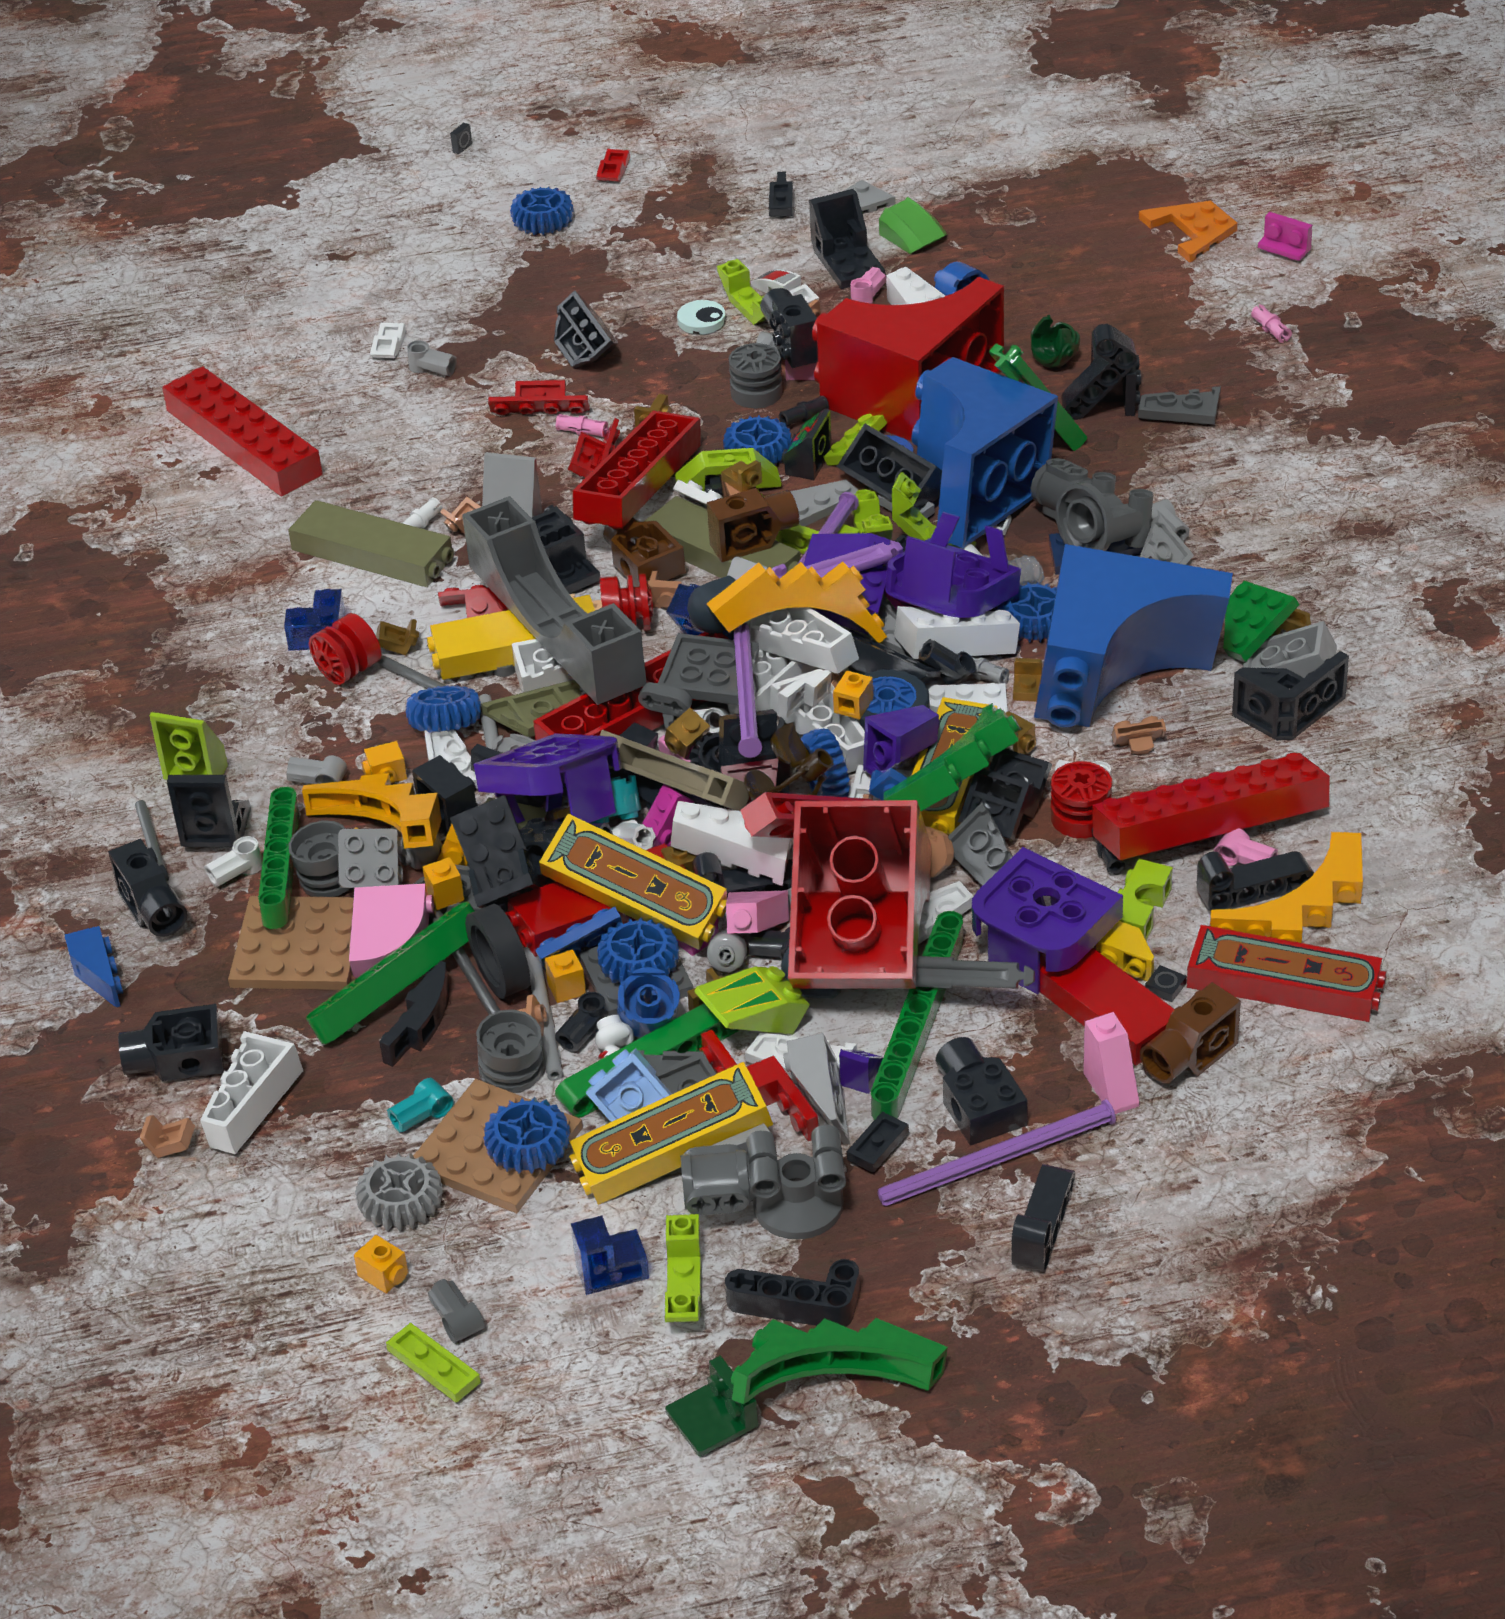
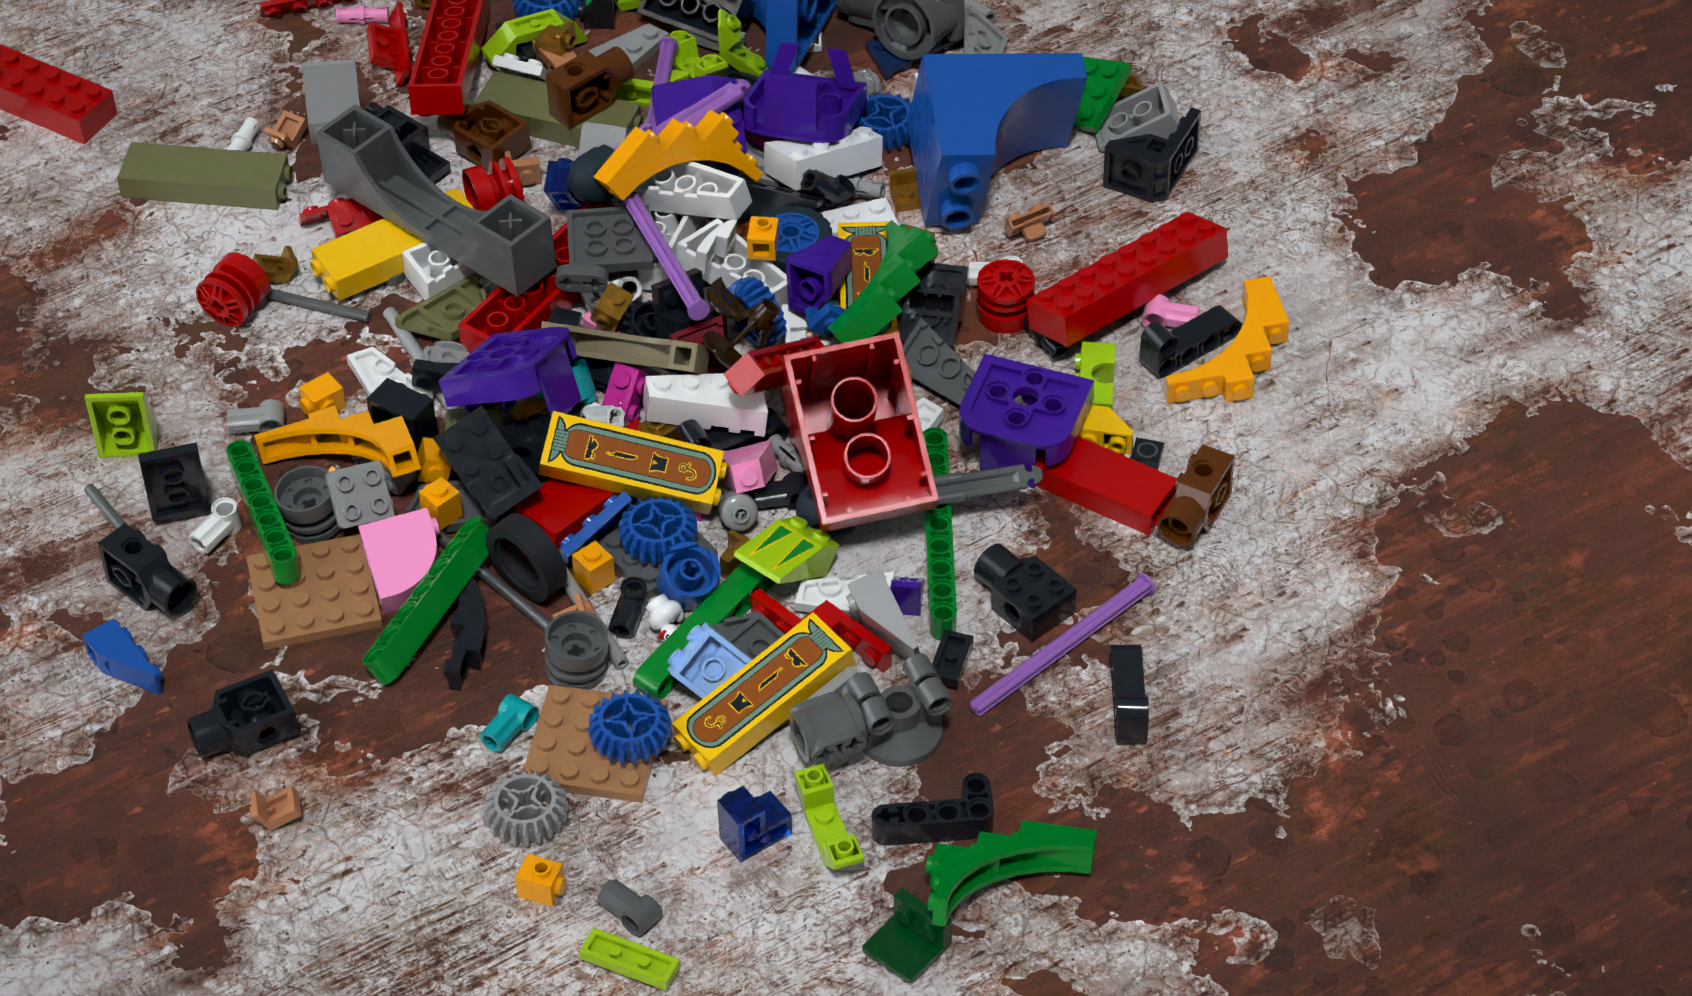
camera: 20 degrees left, 5 degrees up
white wedge [200,1031,303,1154] -> none
clear blue brick [284,589,346,651] -> none
blue gear [405,685,481,733] -> none
bright pink slope [1084,1012,1139,1114] -> none
brick [1186,925,1387,1022] -> none

